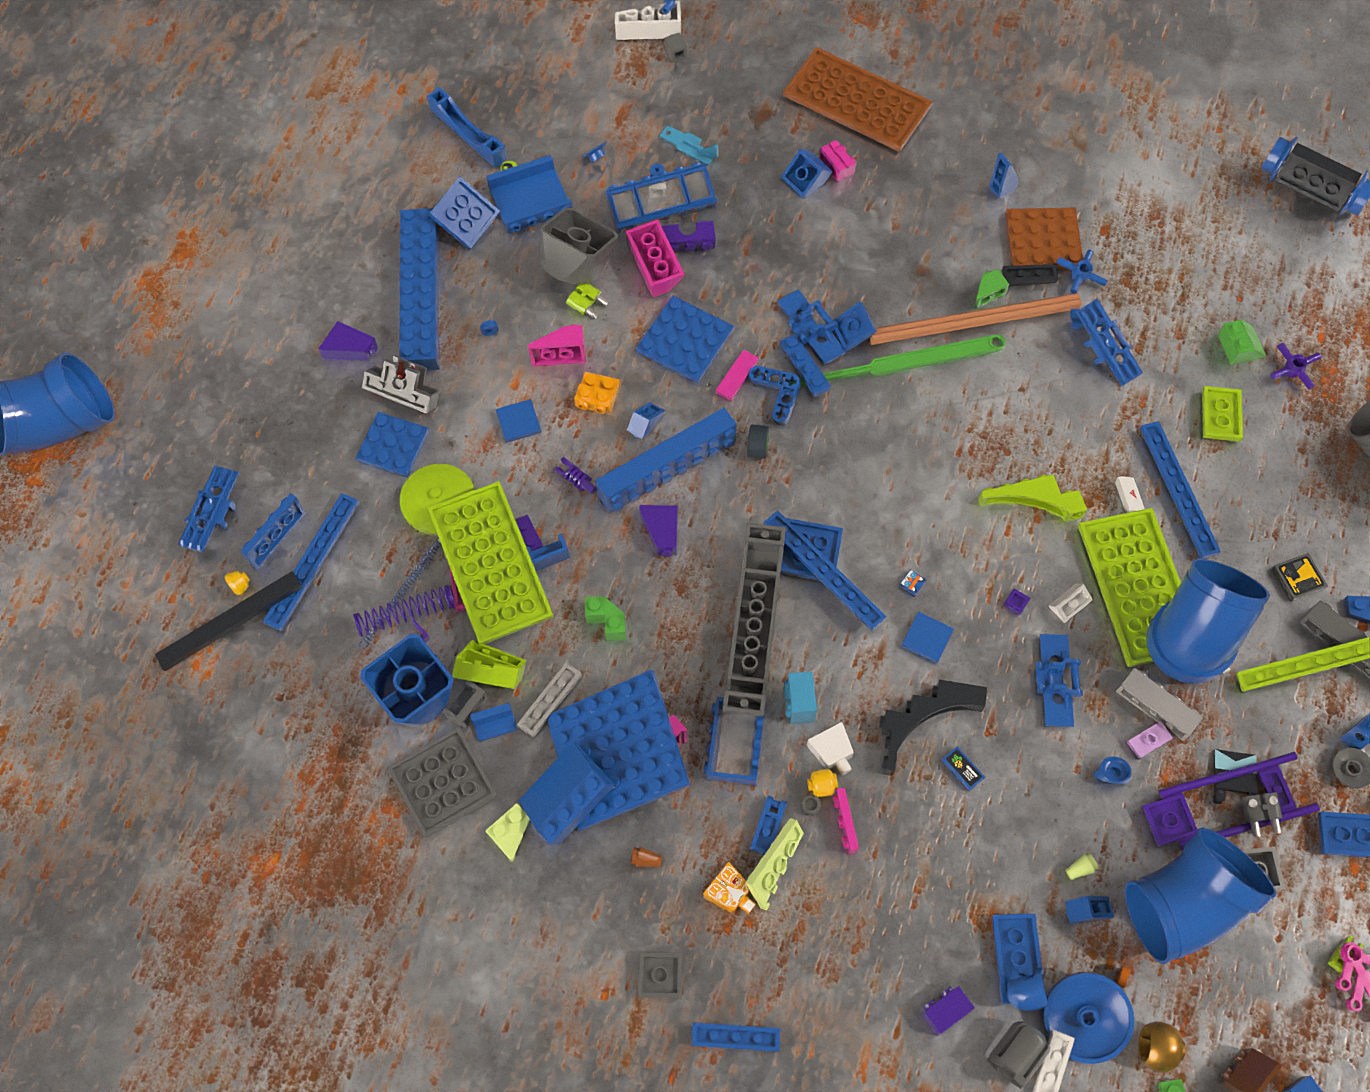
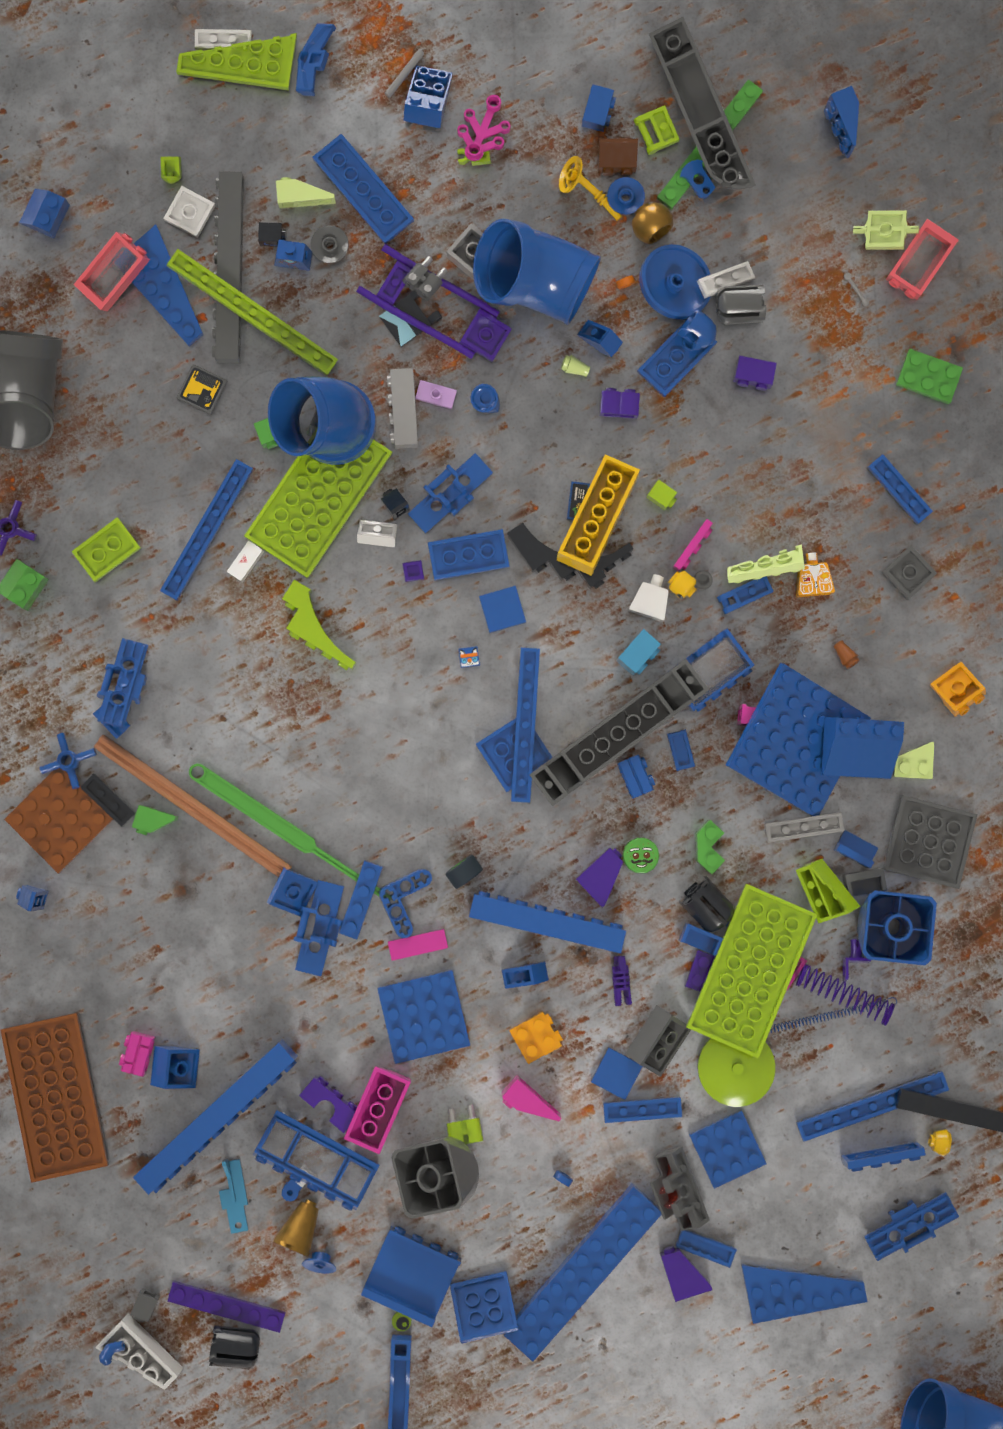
camera: 140 degrees left, 20 degrees up
none -> blue brick [133,1039,298,1195]
none -> dark purple plate [167,1281,286,1333]
none -> black cylinder [209,1325,260,1370]
none -> pearl gold cone [273,1199,319,1257]
none -> black slope [381,488,410,520]
none -> blue plate [428,529,510,581]
none -> yellow brick [557,454,640,576]
none -> yellow dish [559,156,622,221]
none -> dark purple brick [600,388,640,419]
none -> blue plate [603,1097,682,1123]
none -> blue dish [607,177,645,215]
none -> blue brick [617,754,655,799]
none -> bright green head [623,838,659,873]
none -> dark grey slope [625,1005,691,1077]
none -> lime brick [646,479,677,511]
none -> blue tile [667,729,695,771]
none -> blue plate [675,1230,737,1268]
none -> black cylinder [679,876,734,932]
none -> blue wing [741,1264,868,1324]
none -> light orange plate [930,662,986,717]

